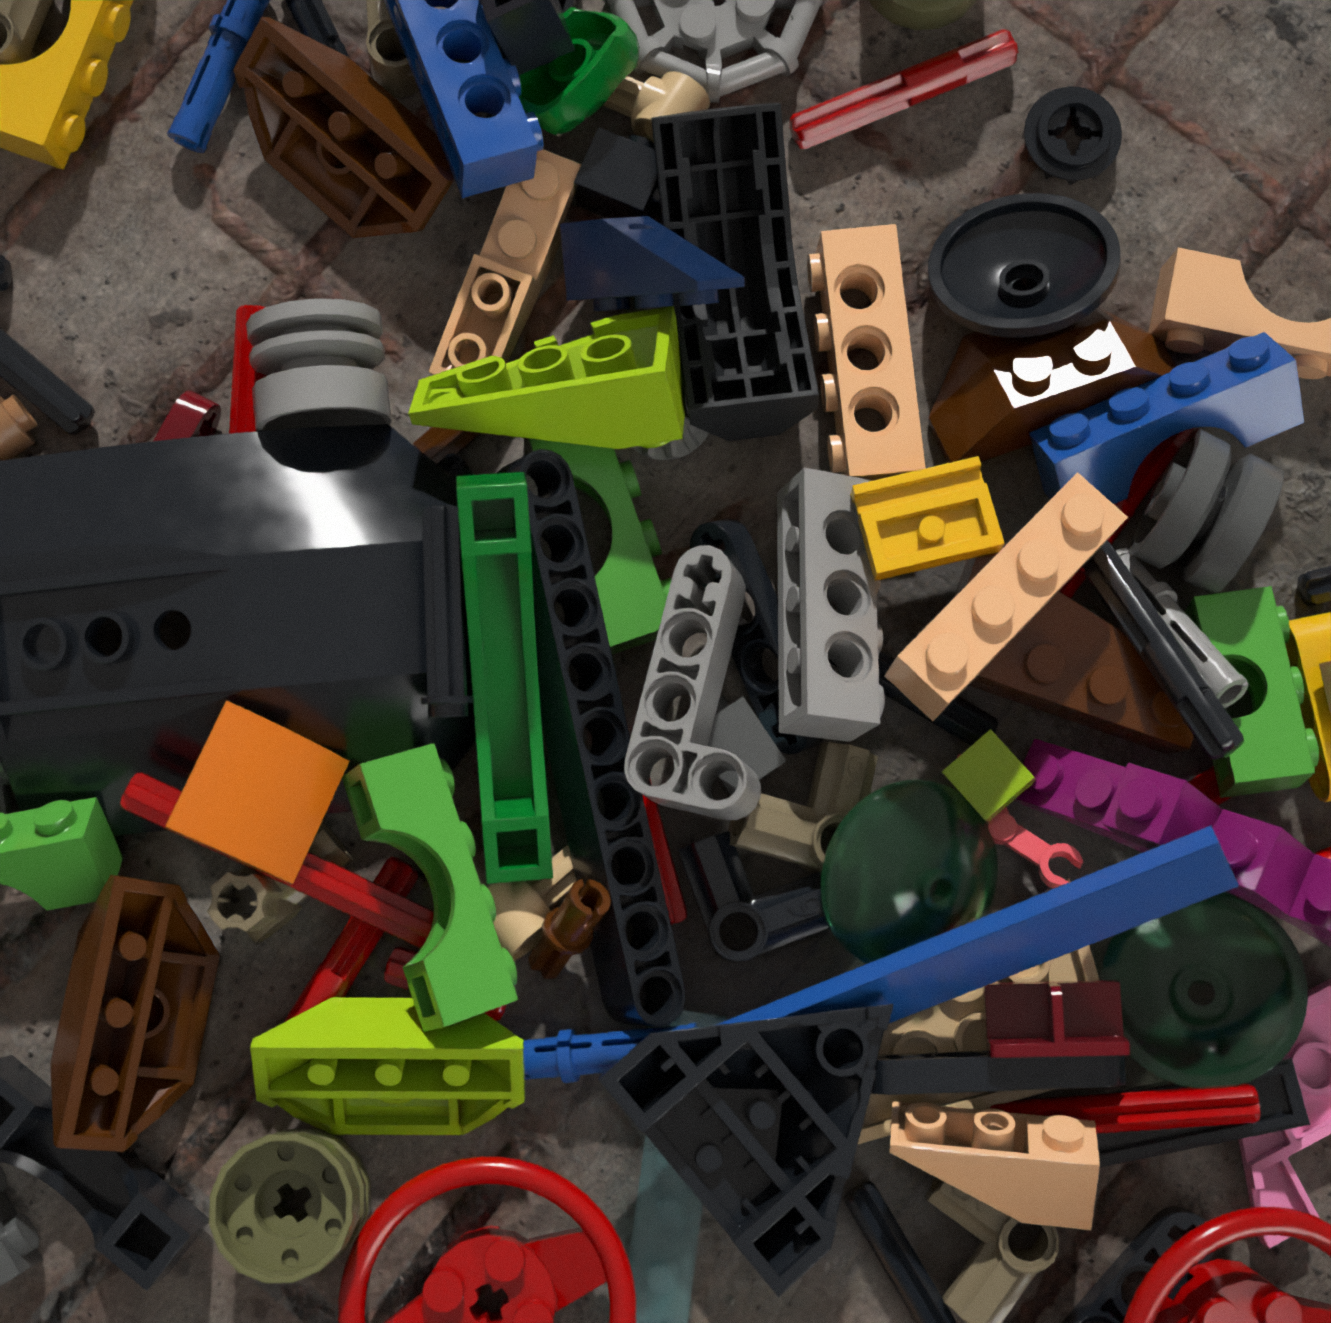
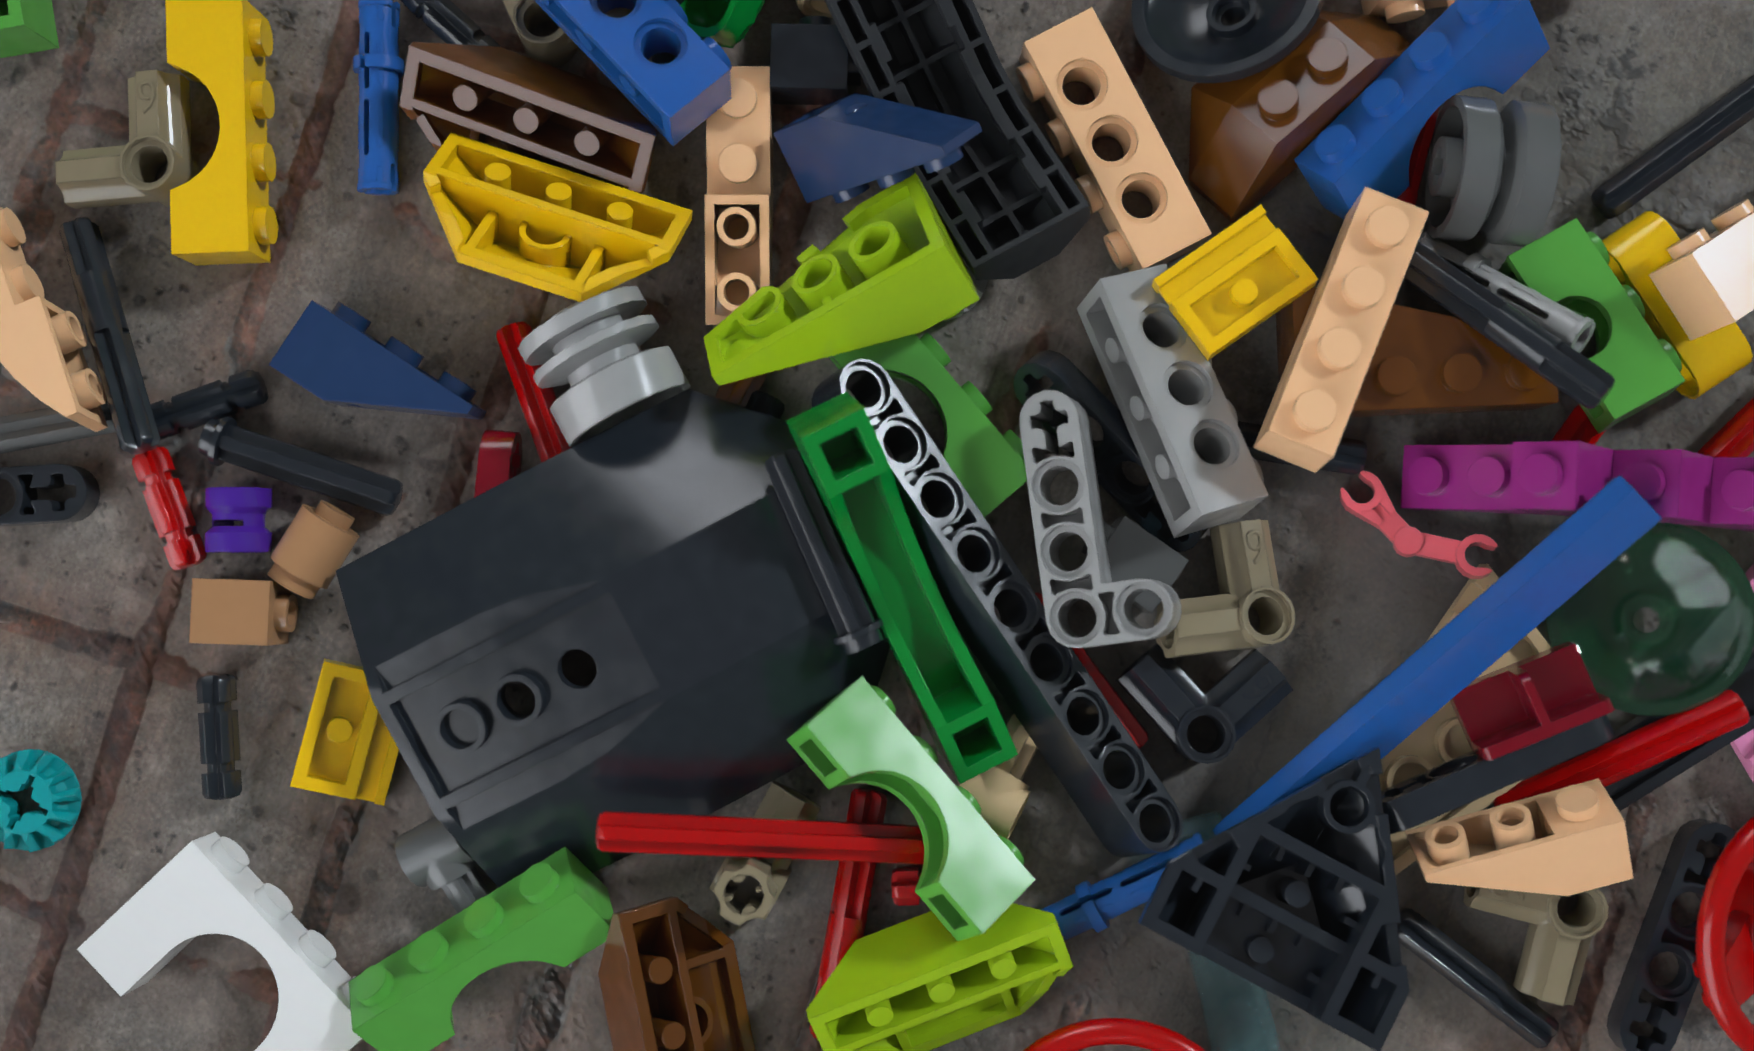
camera: 15 degrees left, 5 degrees up
orange slope [165,700,350,885] -> none
reddish brown axle [528,879,611,980] -> none
clear green dish [821,780,998,964] -> none
lime tile [942,729,1037,823] -> none
none -> dark blue slope [269,300,487,420]
none -> yellow wedge [423,133,693,302]

